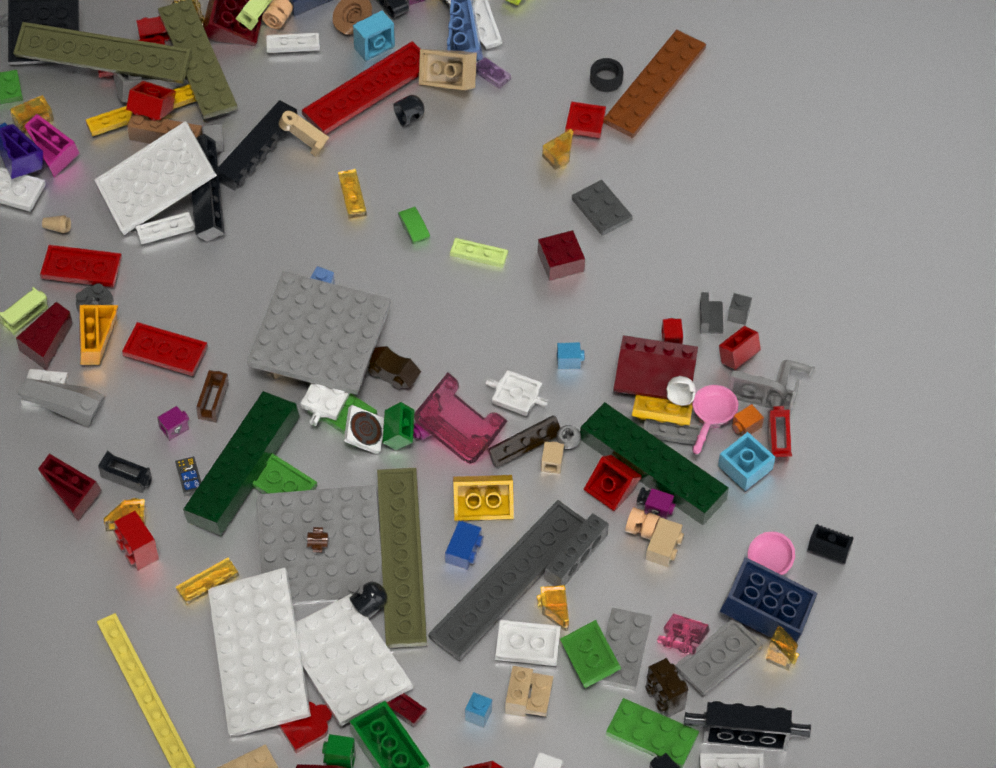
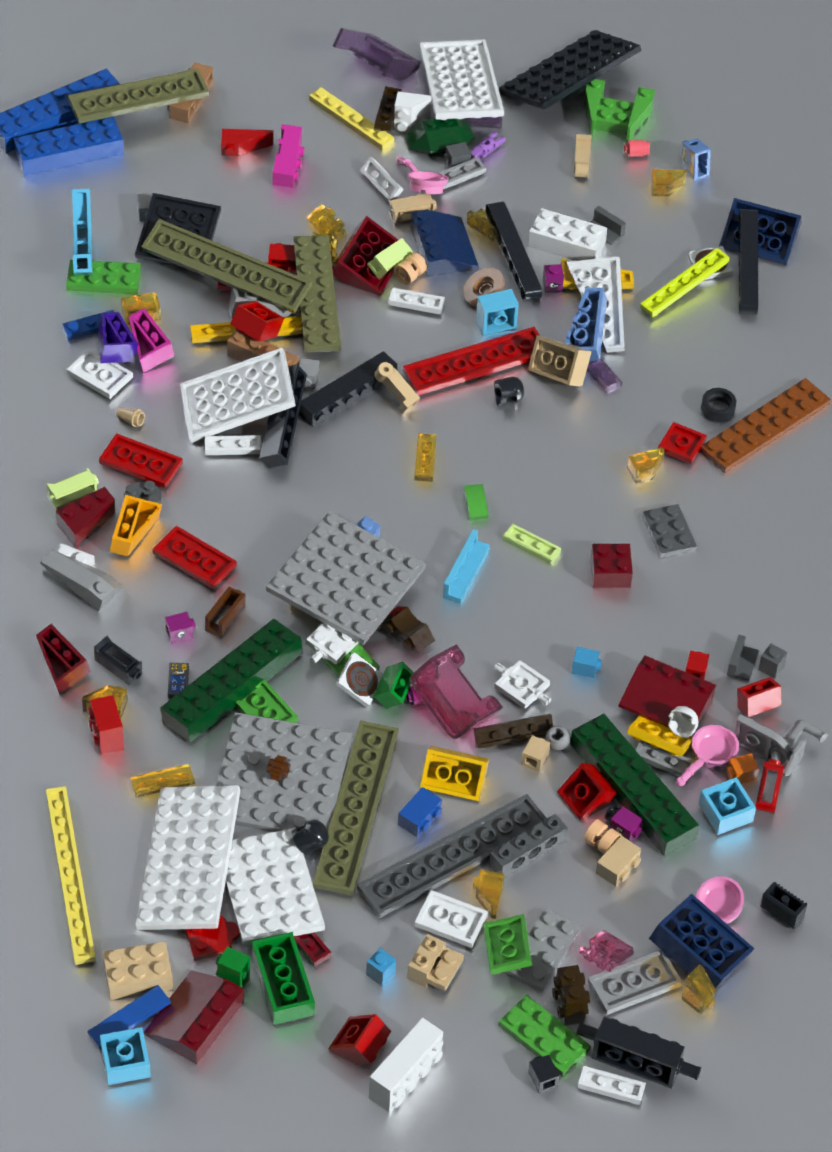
camera: 15 degrees right, 5 degrees down
none -> medium azure fence [443,529,490,604]

